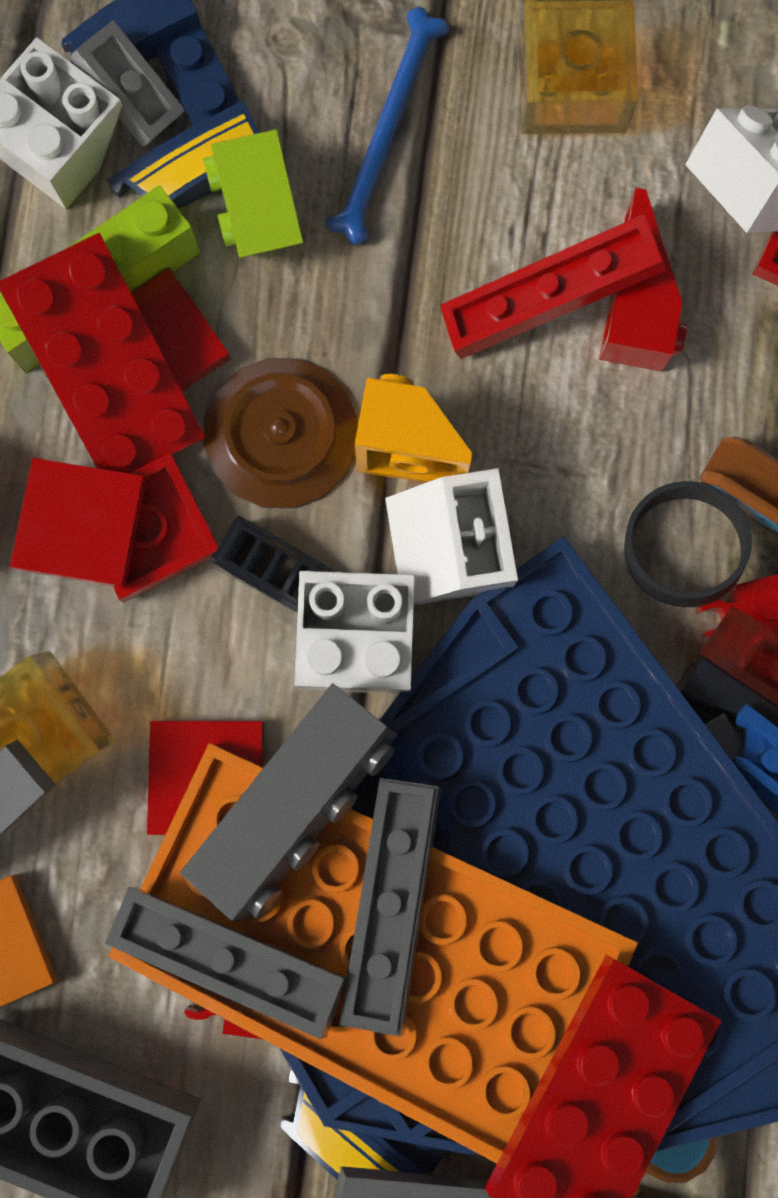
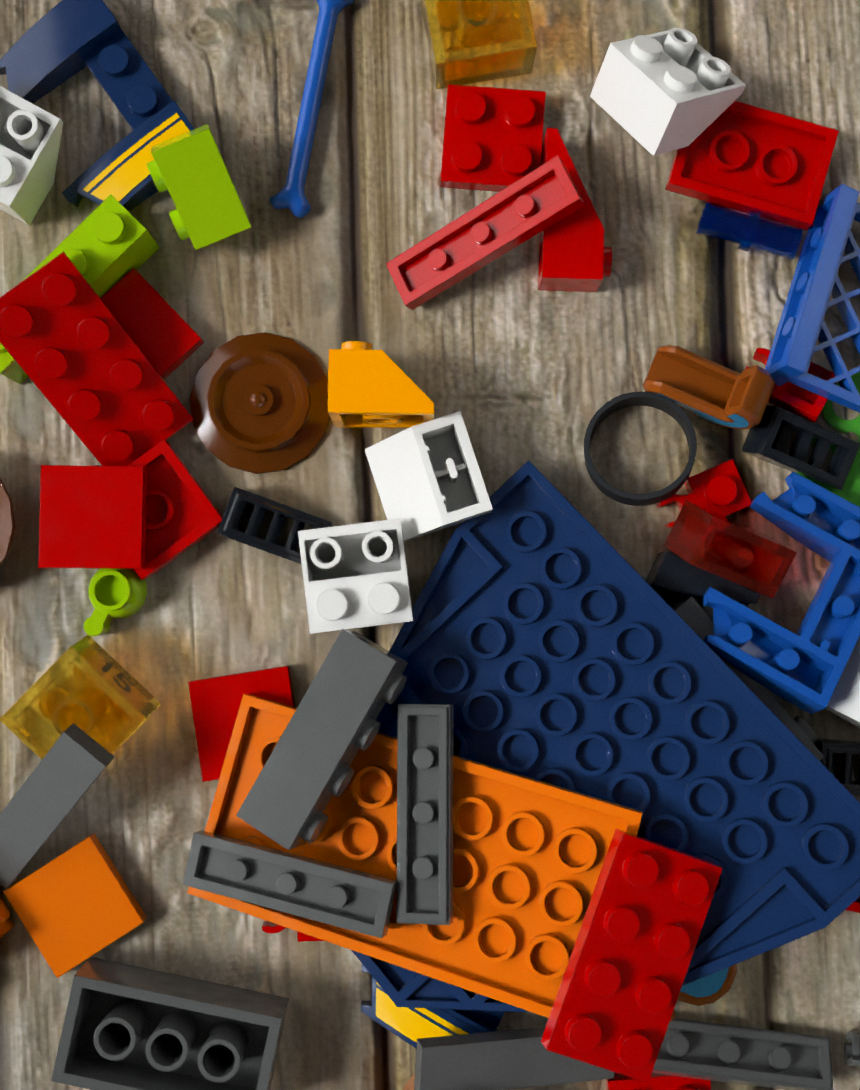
camera: 10 degrees left, 5 degrees up
light grey plate [69,20,186,147] -> none
none -> lime piece [84,569,147,636]
none -> red plate [440,84,546,192]

